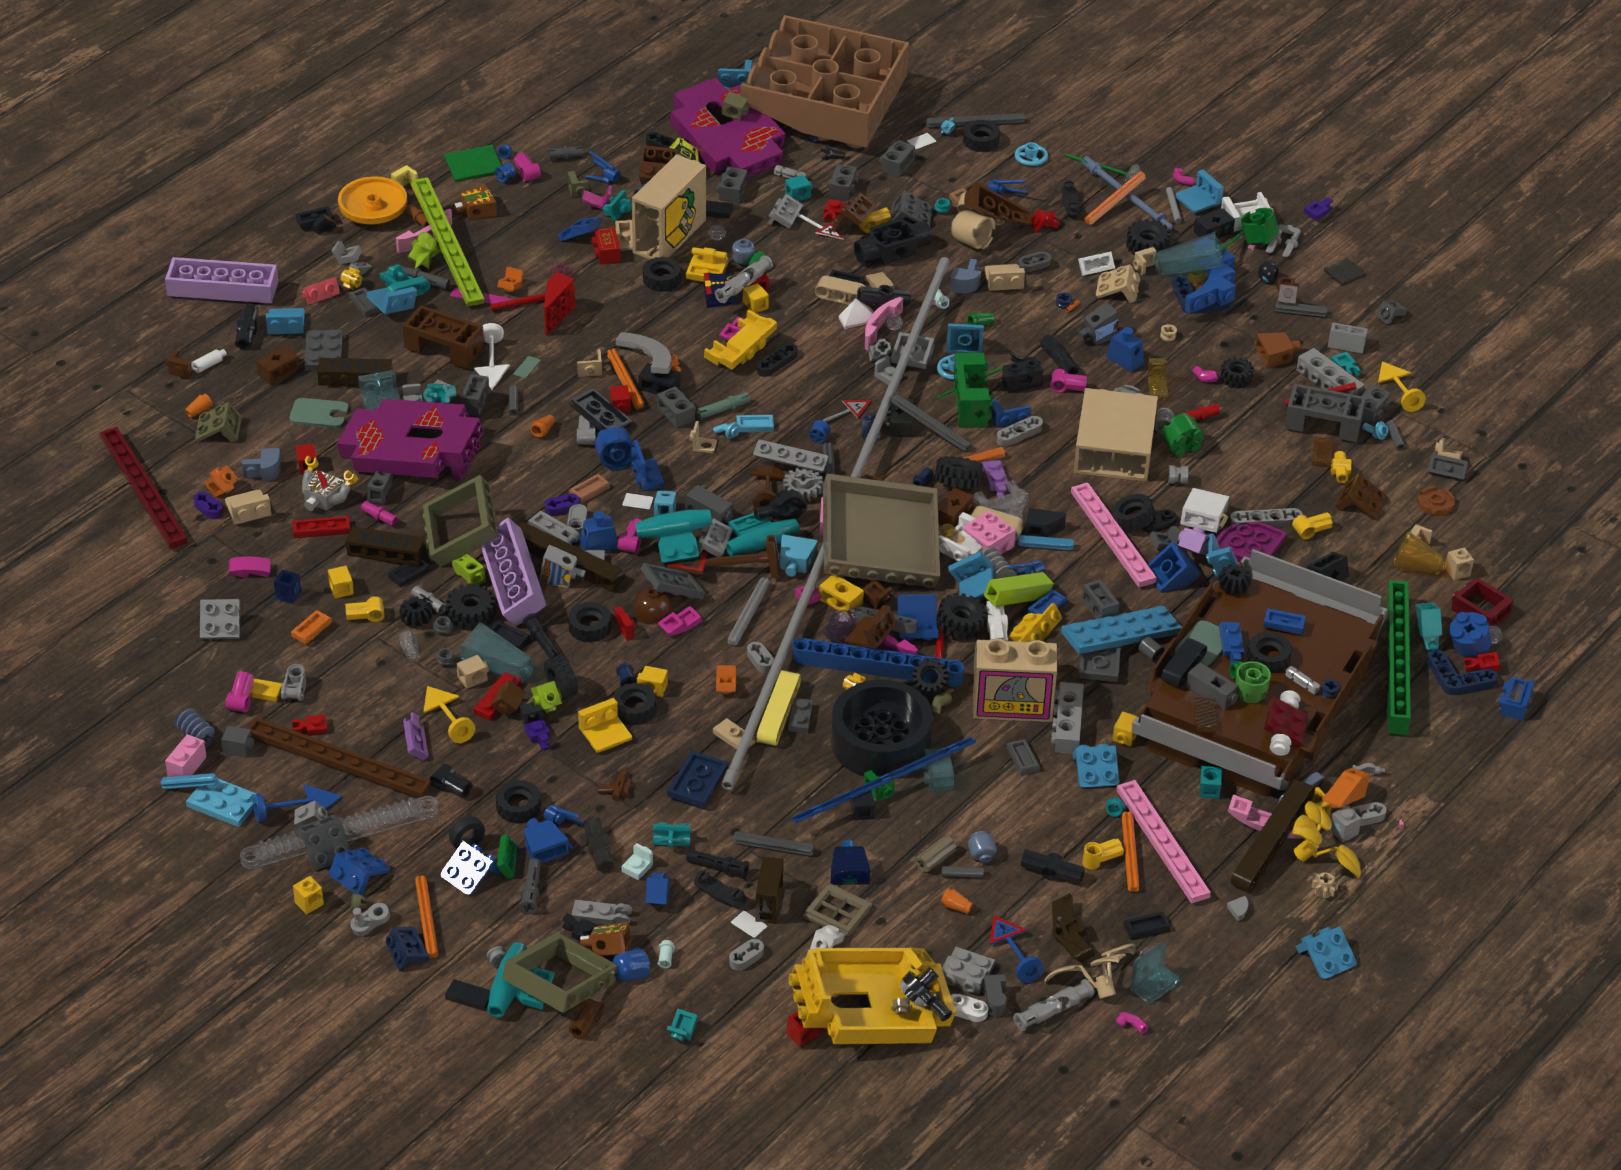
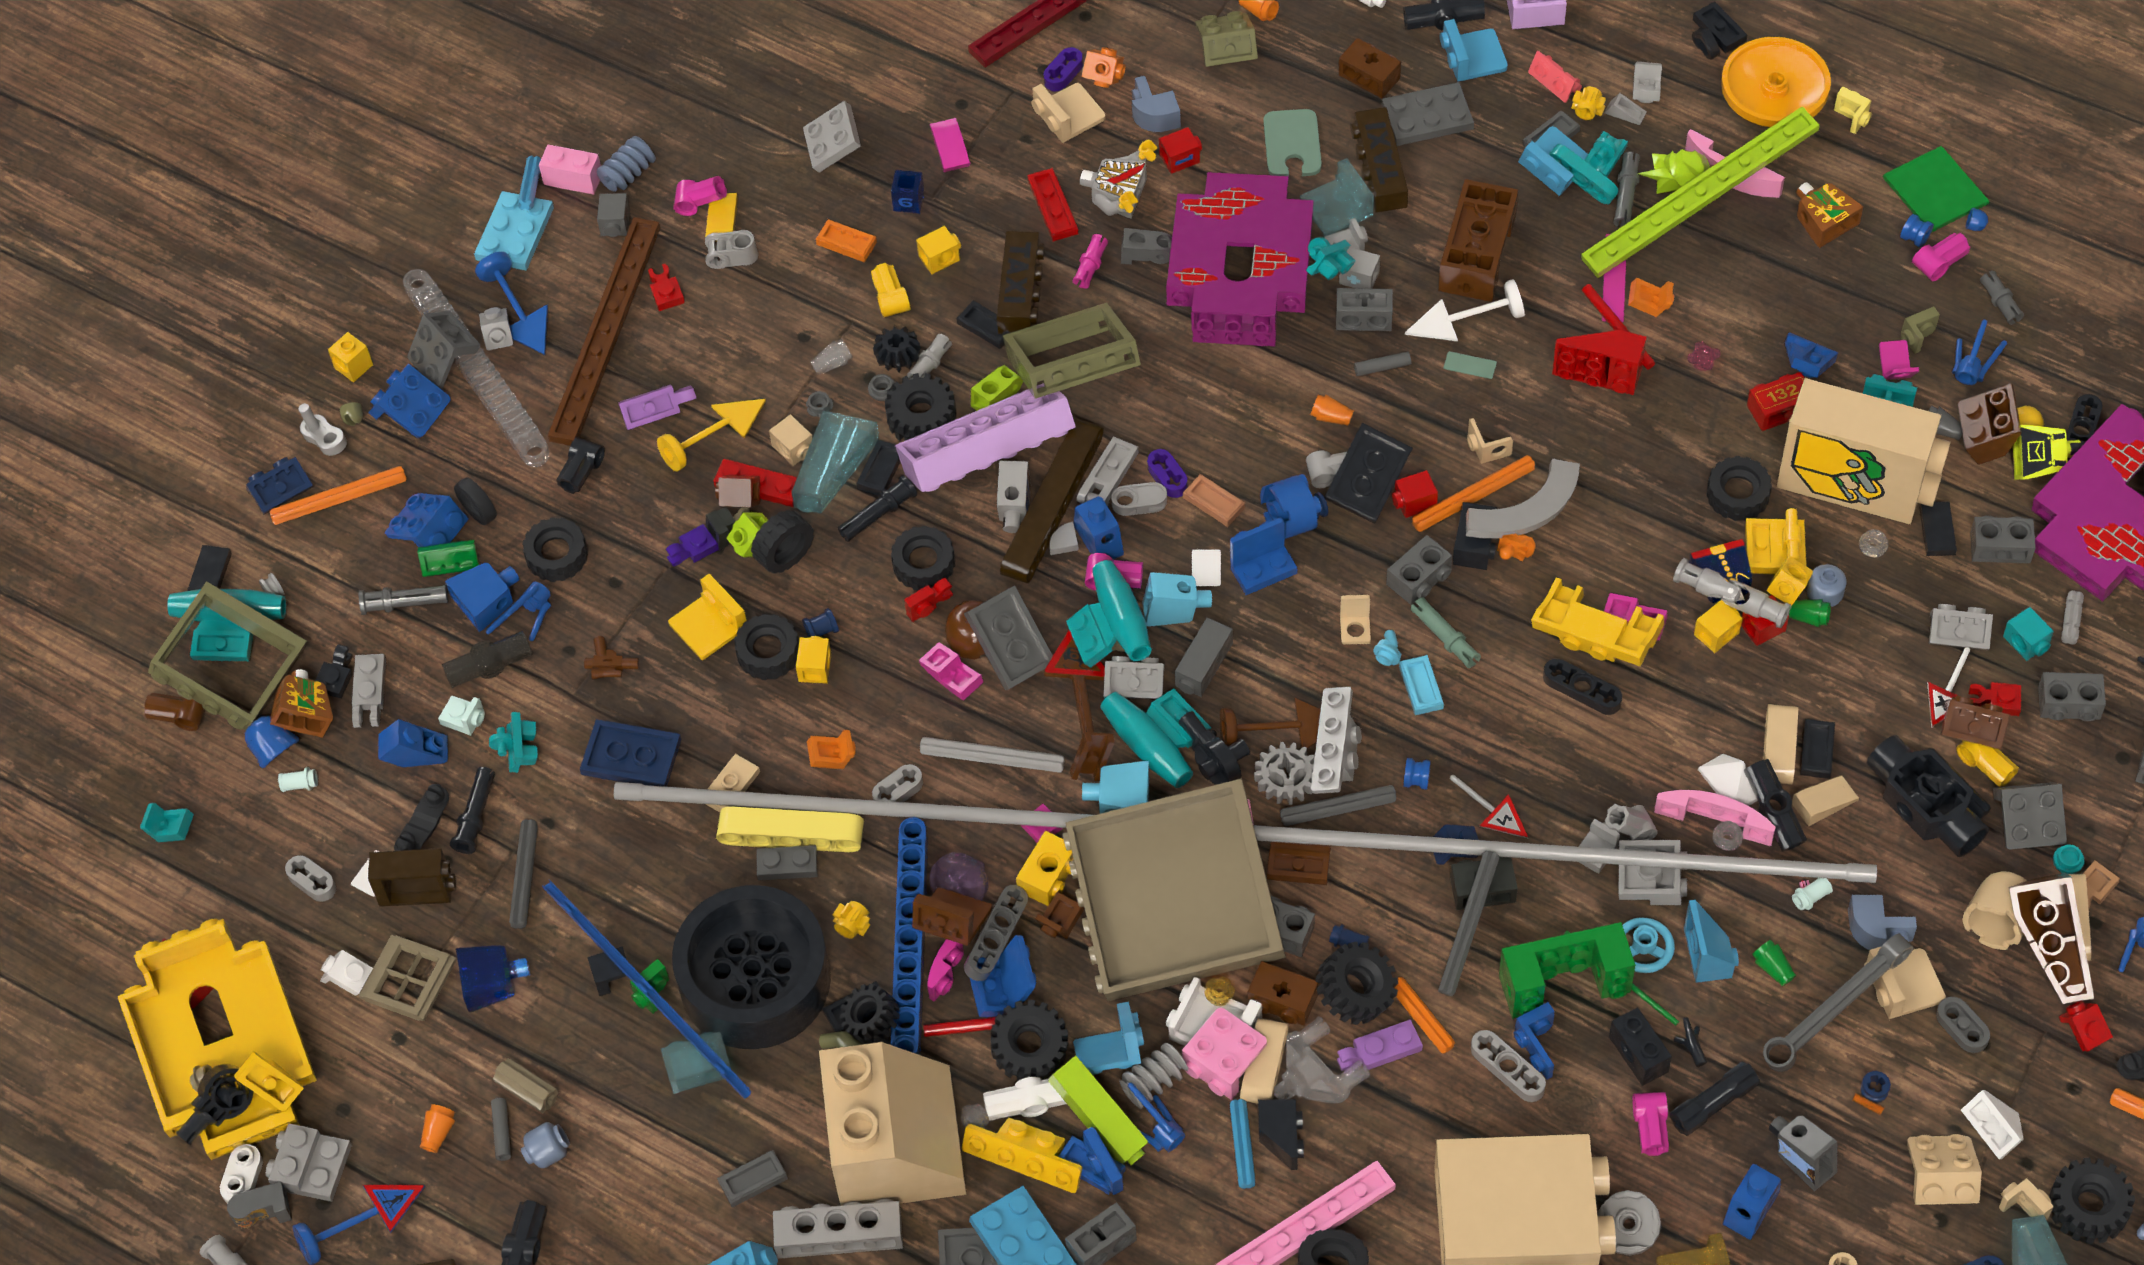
camera: 85 degrees right, 15 degrees up
none -> blue plate [1083,1127,1123,1195]
none -> dark grey piece [1763,933,1914,1072]
none -> yellow brick [1766,555,1813,606]

